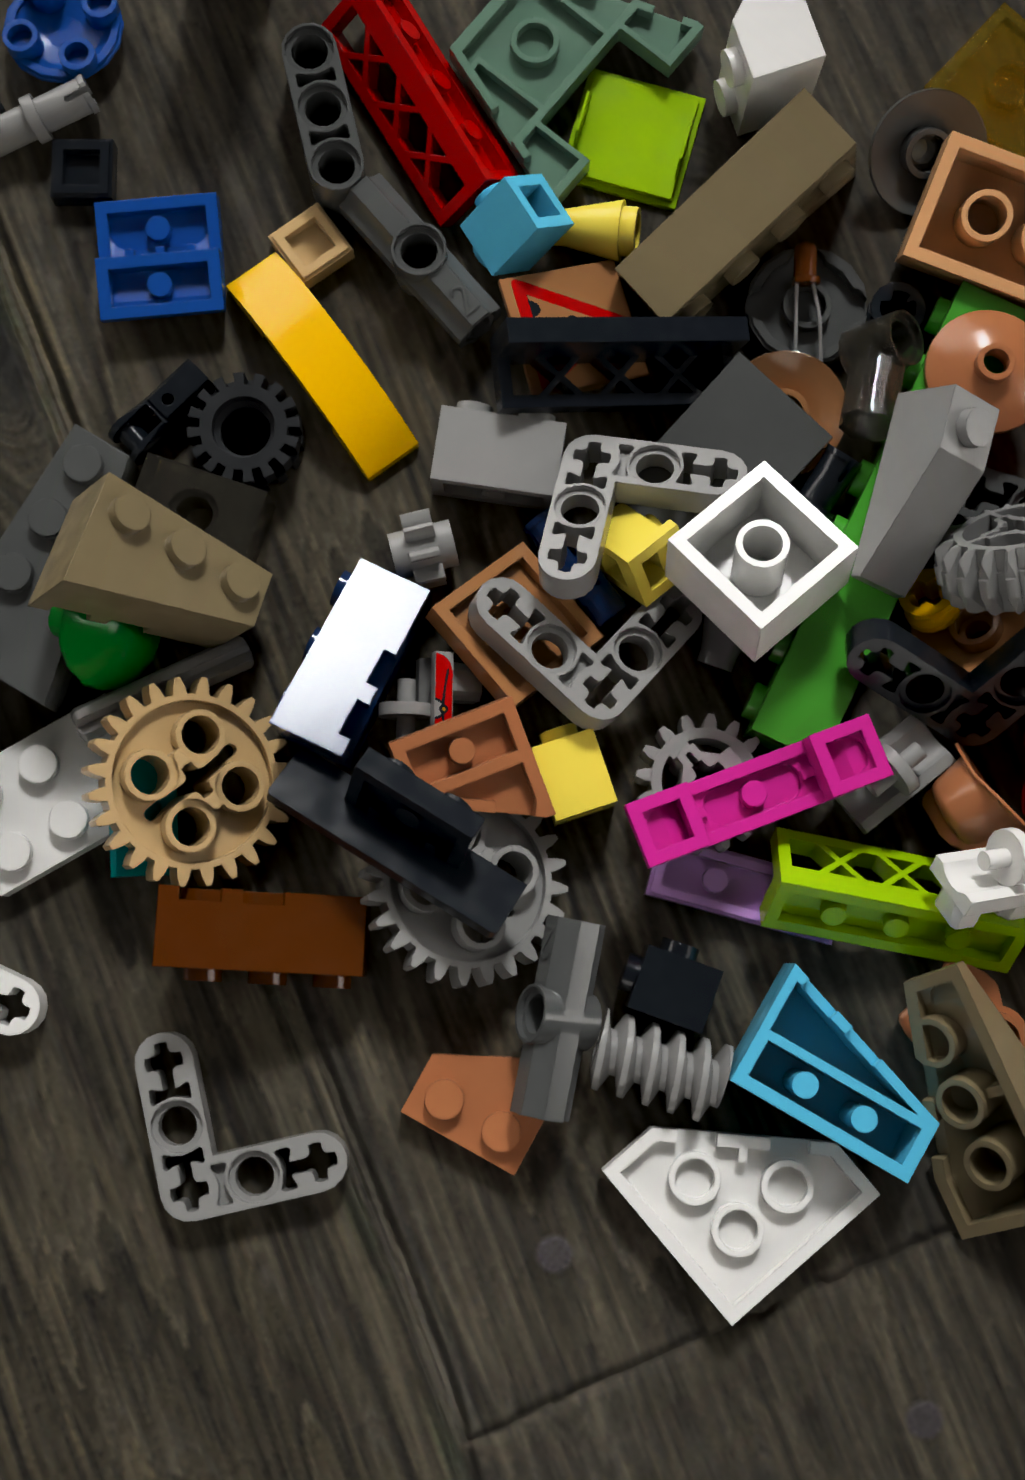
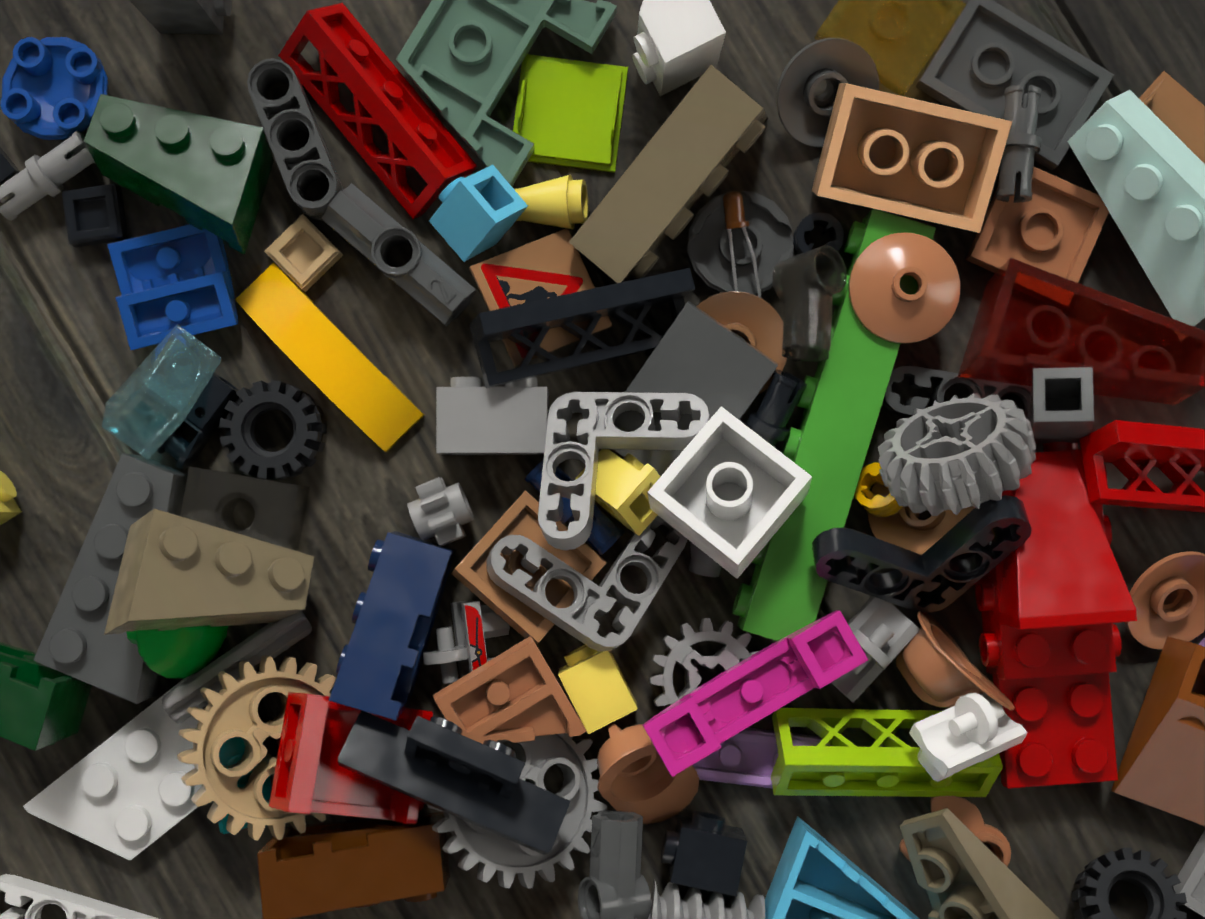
camera: 10 degrees left, 5 degrees up
light grey slope [851,384,1000,598] -> none
none -> wedge [84,94,274,255]
none -> clear light blue slope [101,324,221,459]
none -> red panel [269,692,433,824]
none -> nougat piece [597,722,699,824]

